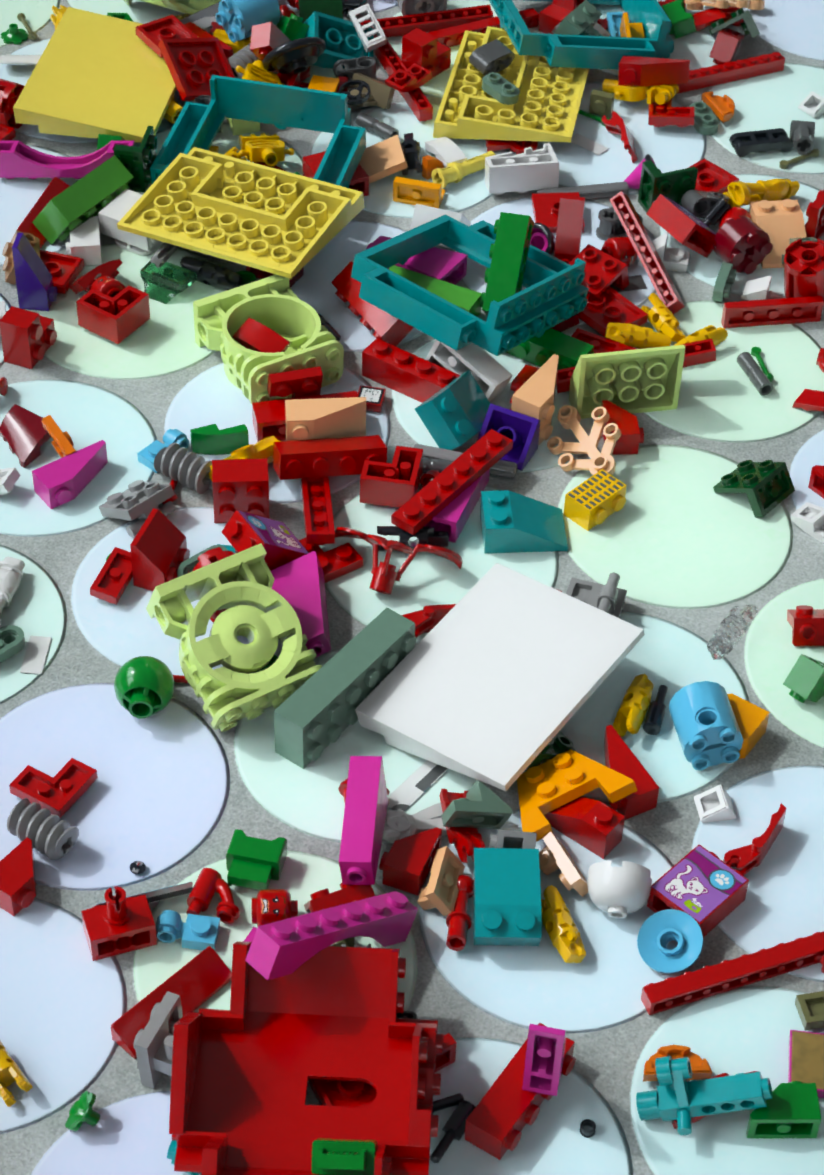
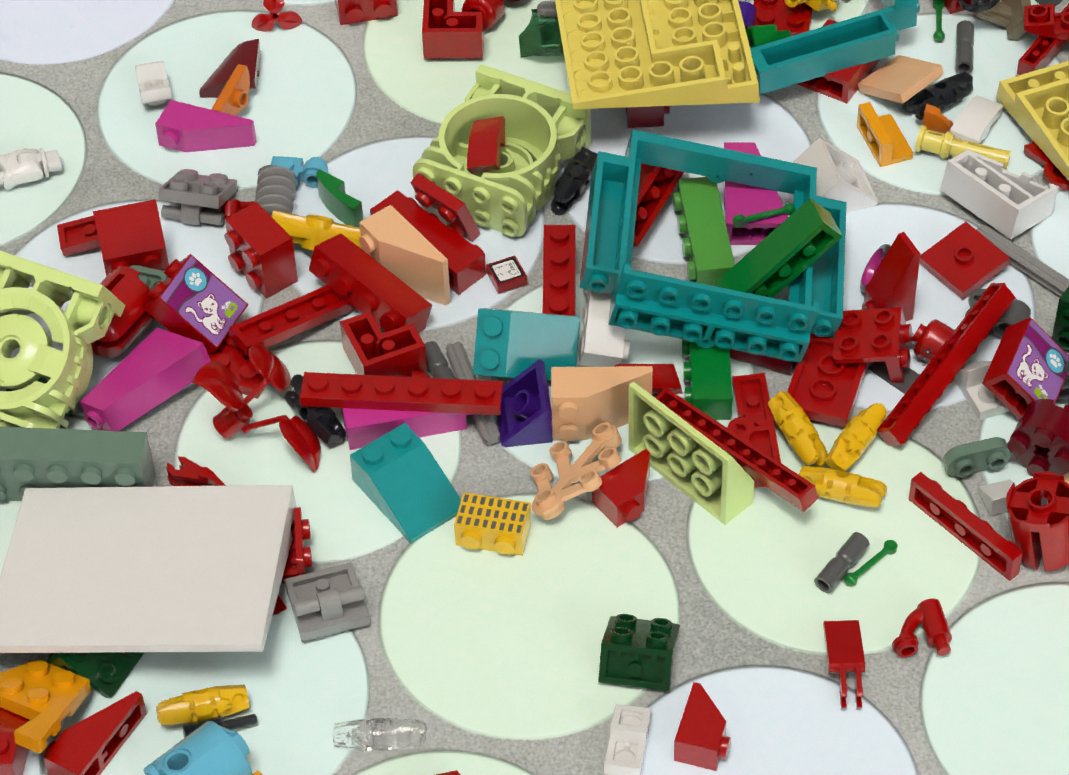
camera: 60 degrees right, 5 degrees up
none -> green hinge [732,203,796,228]

